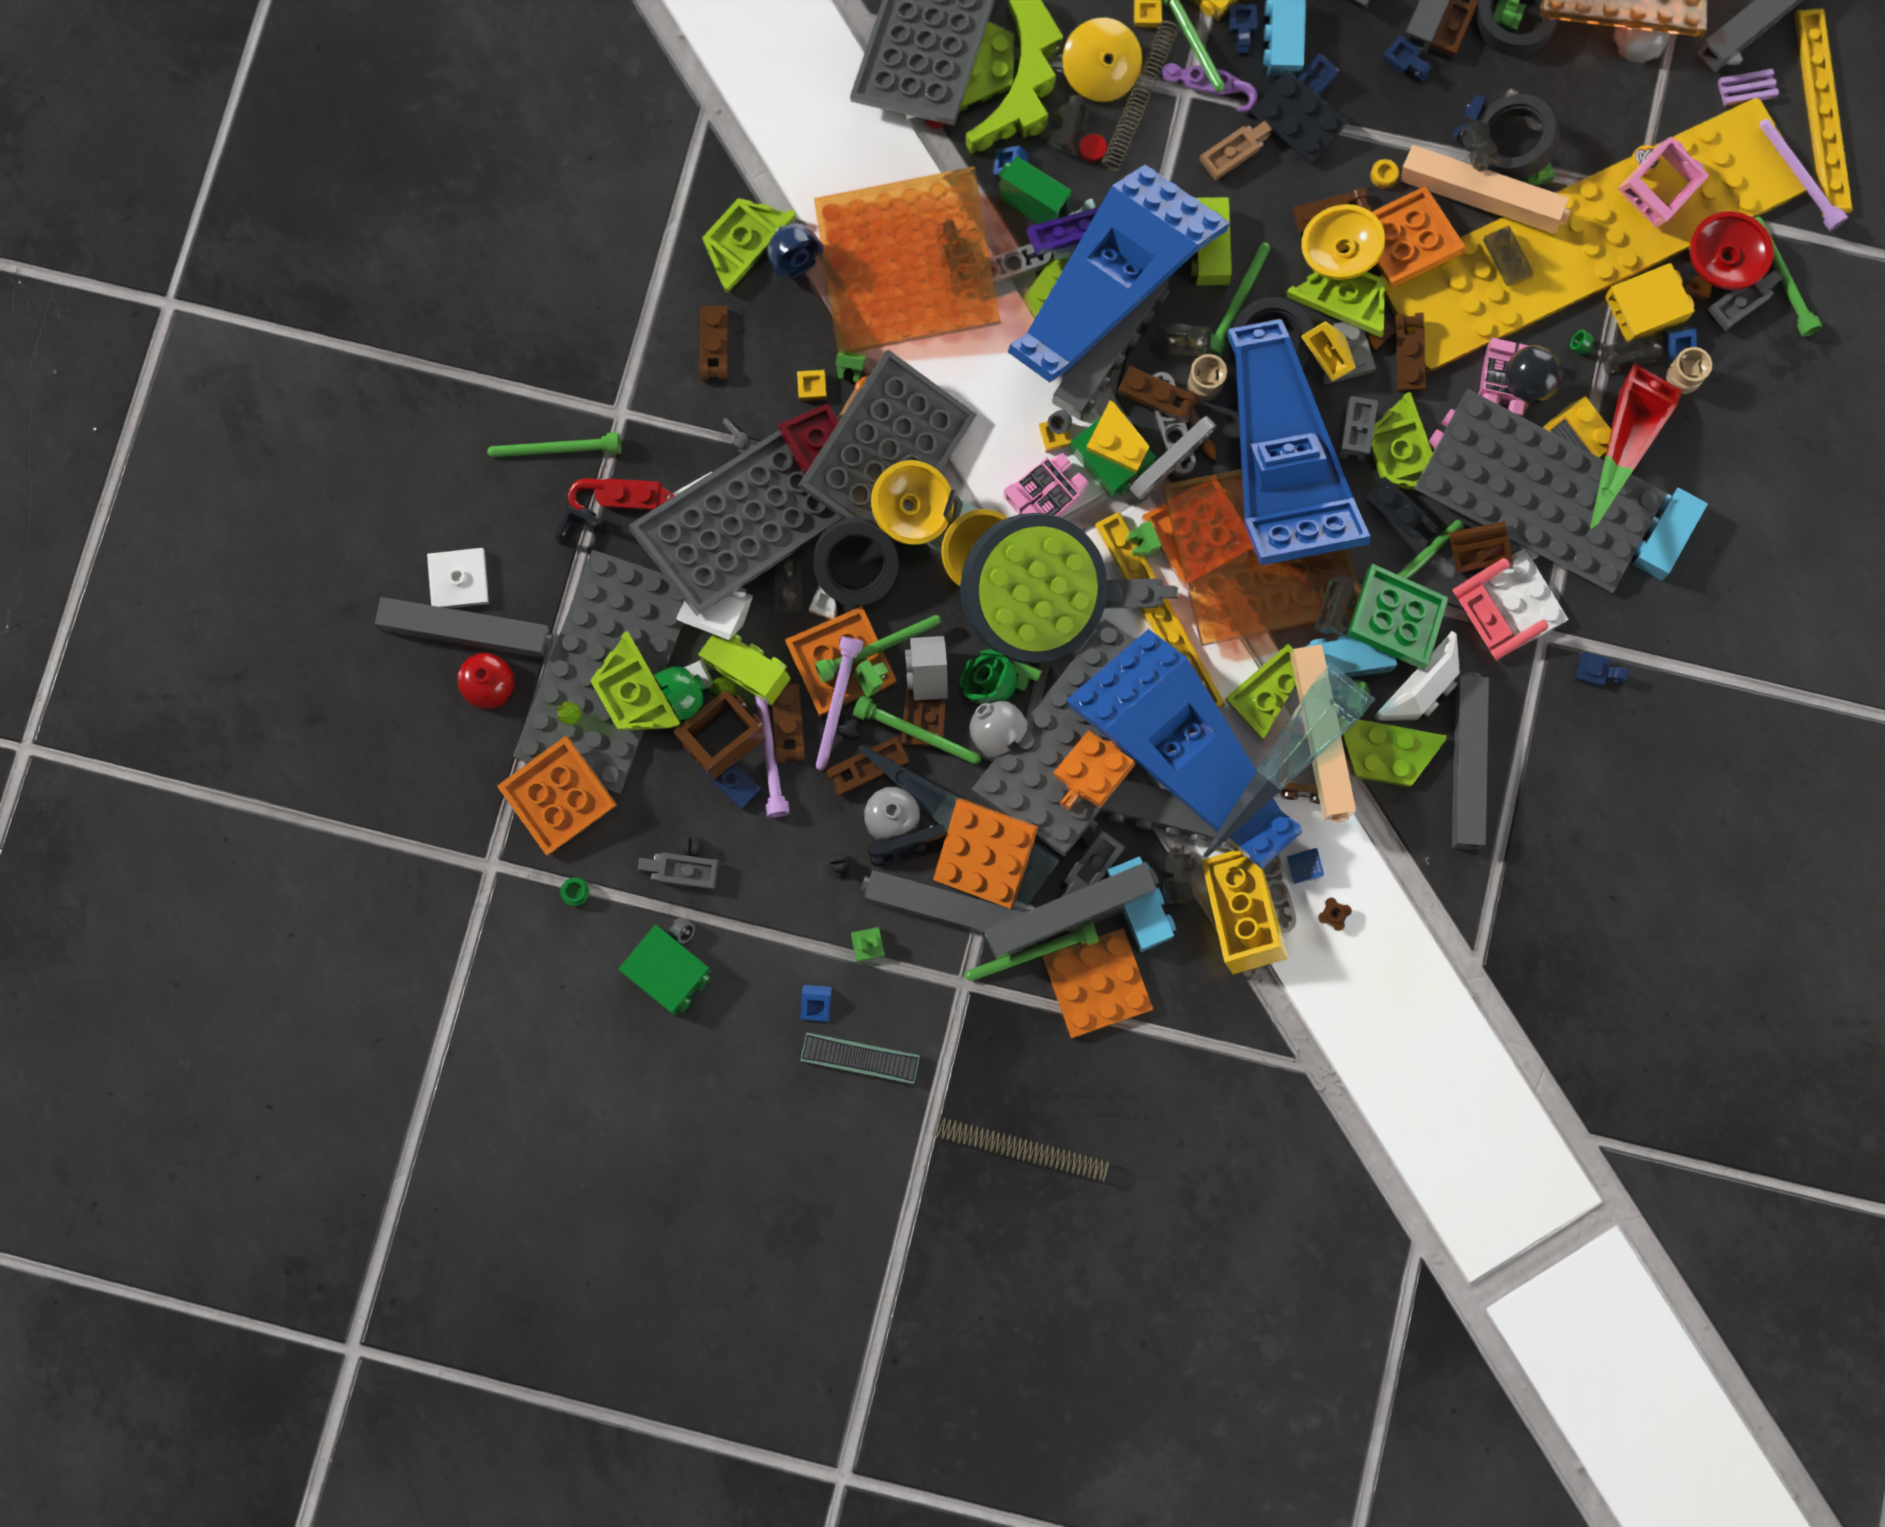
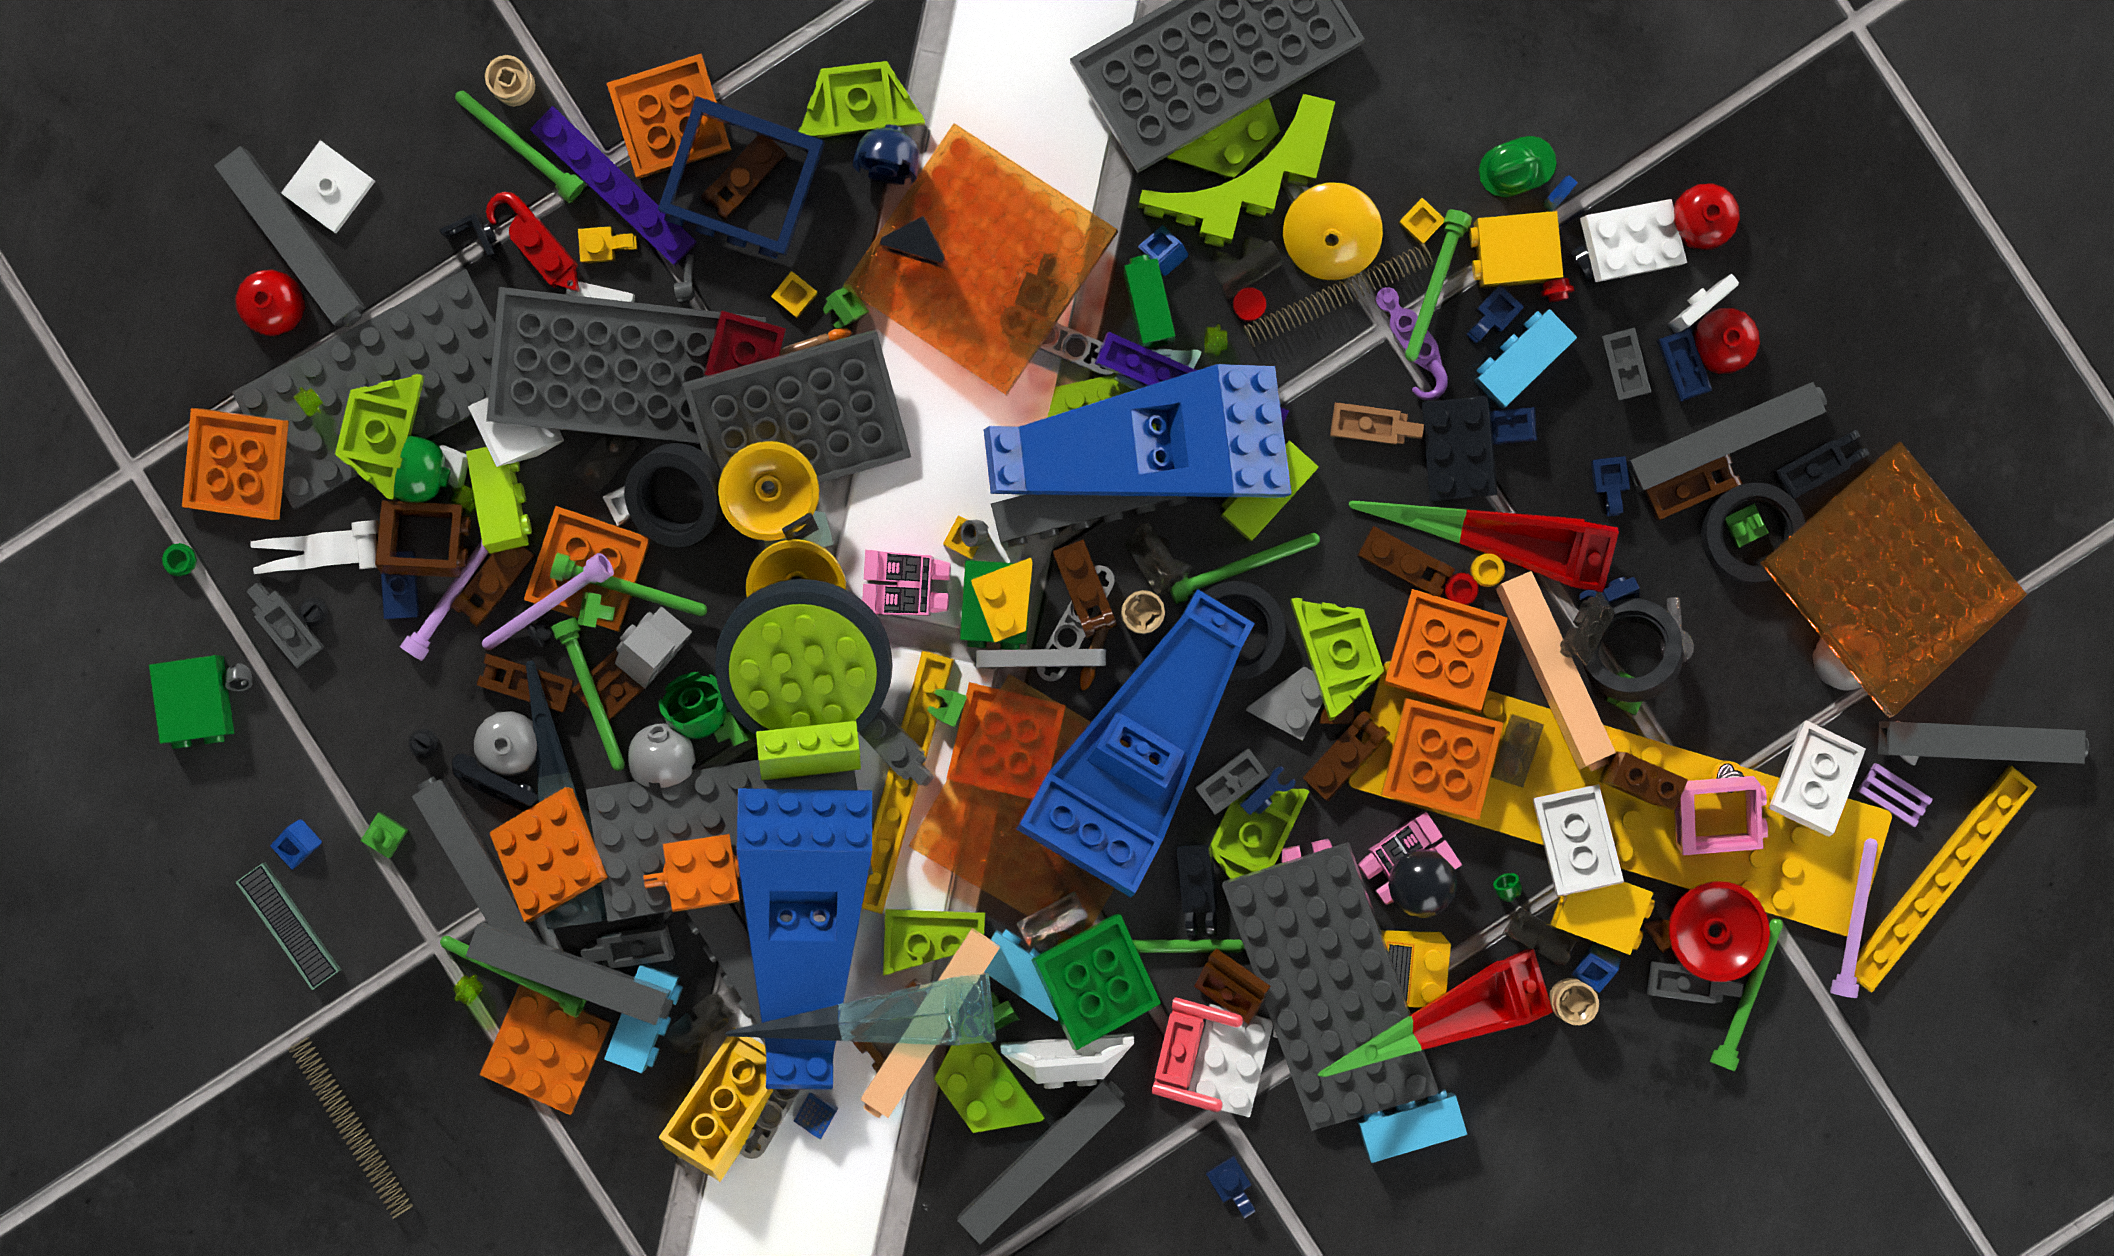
camera: 45 degrees right, 10 degrees up
yellow dish [1302,205,1385,280] -> none
yellow slope [1302,321,1356,382] -> none
reddish brown plate [1318,897,1352,931] -> none
none -> white flag [250,520,379,574]
none -> clear neon green plate [453,974,484,1006]
none -> tan wheel [485,55,536,107]
none -> dark purple plate [530,106,697,266]
none -> yellow plate [578,226,638,264]
none -> orange plate [607,54,732,179]
none -> dark blue window [658,96,825,259]
none -> lime brick [756,721,861,781]
none -> black slope [879,216,949,270]
none -> clear neon green plate [1204,324,1227,357]
none -> dark blue plate [1239,766,1296,815]
none -> red plate [1349,501,1619,592]
none -> orange plate [1381,698,1503,820]
none -> red tile [1444,573,1478,605]
none -> white plate [1533,784,1624,897]
none -> reddish brown window [1599,751,1688,811]
none -> white plate [1768,720,1866,837]

